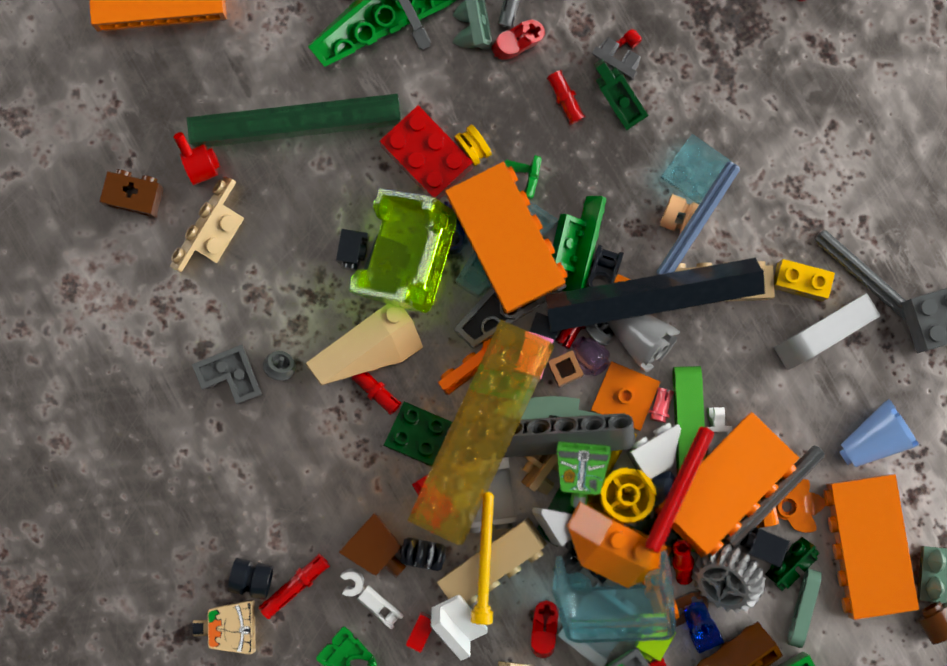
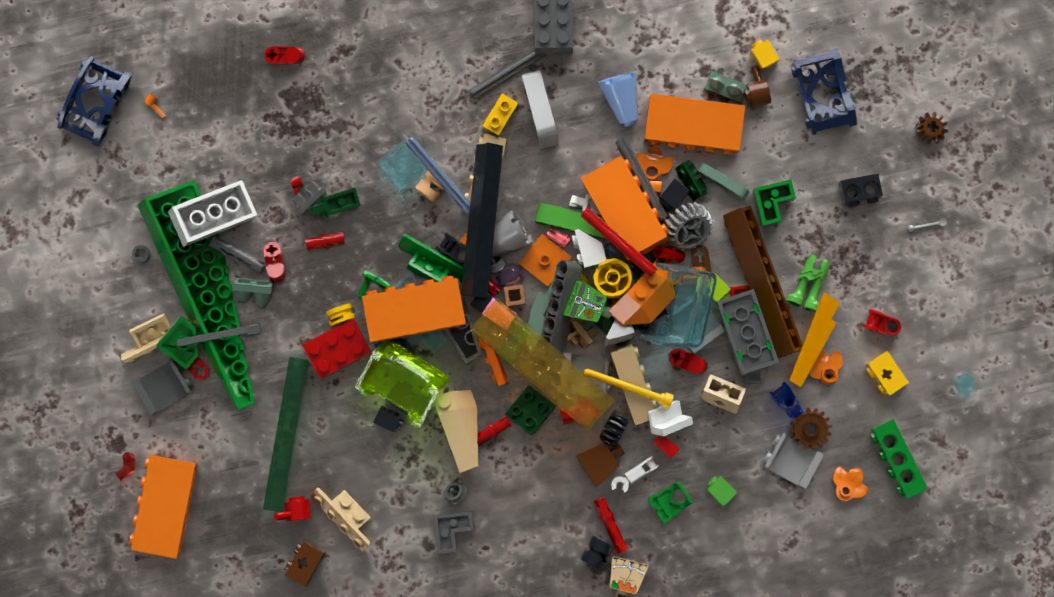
camera: 75 degrees left, 0 degrees up
clear blue piece [684,602,724,654] -> none

